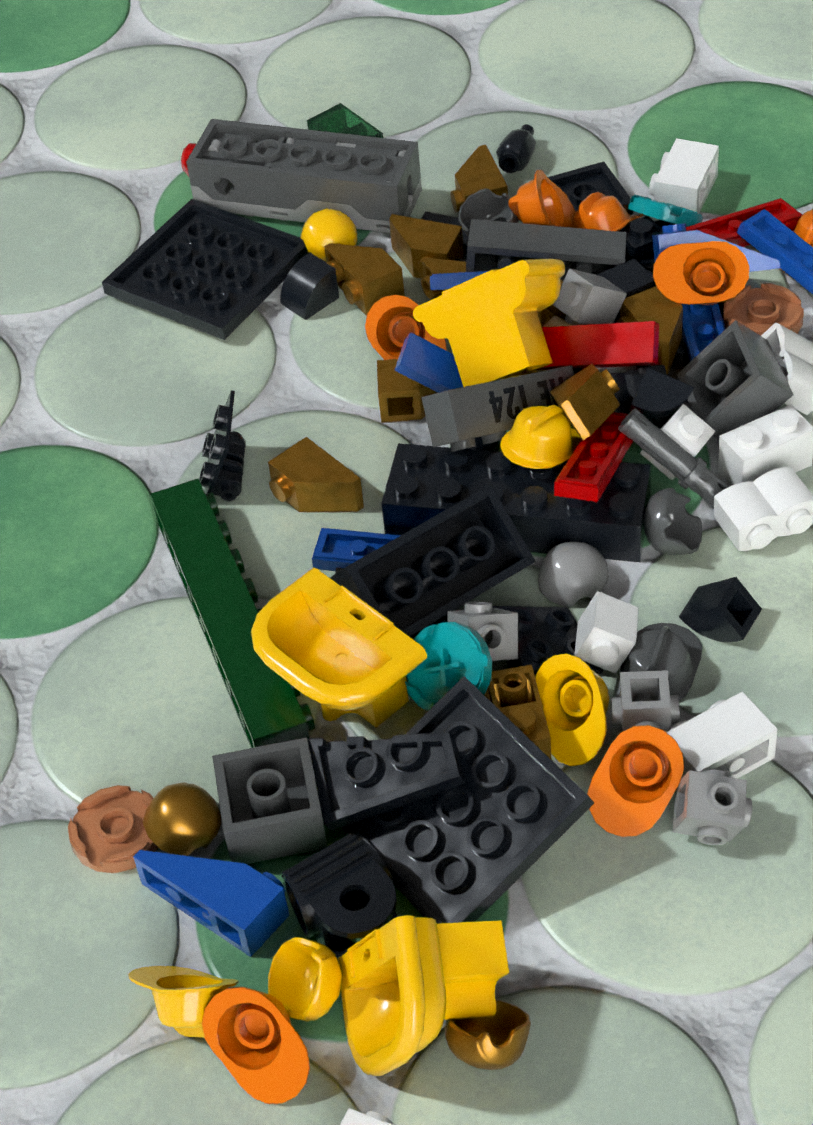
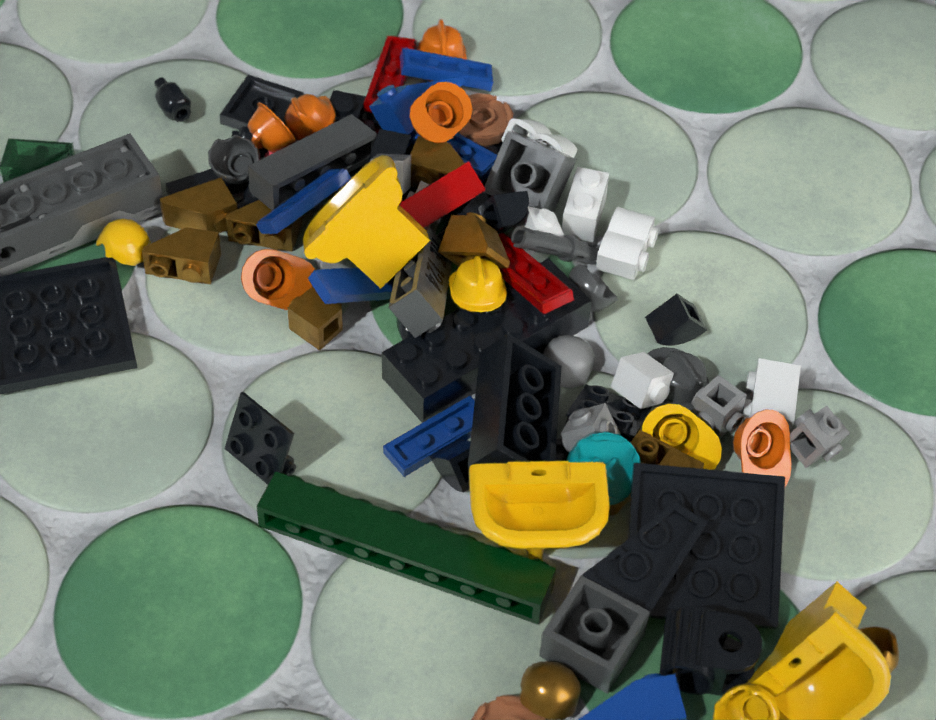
camera: 55 degrees left, 5 degrees up
pearl gold slope [268,437,364,512] -> none
black brick [280,252,339,320] -> none
pearl gold slope [451,144,508,213] -> none
teal tile [628,194,703,227] -> none
white brick [649,138,719,213] -> none

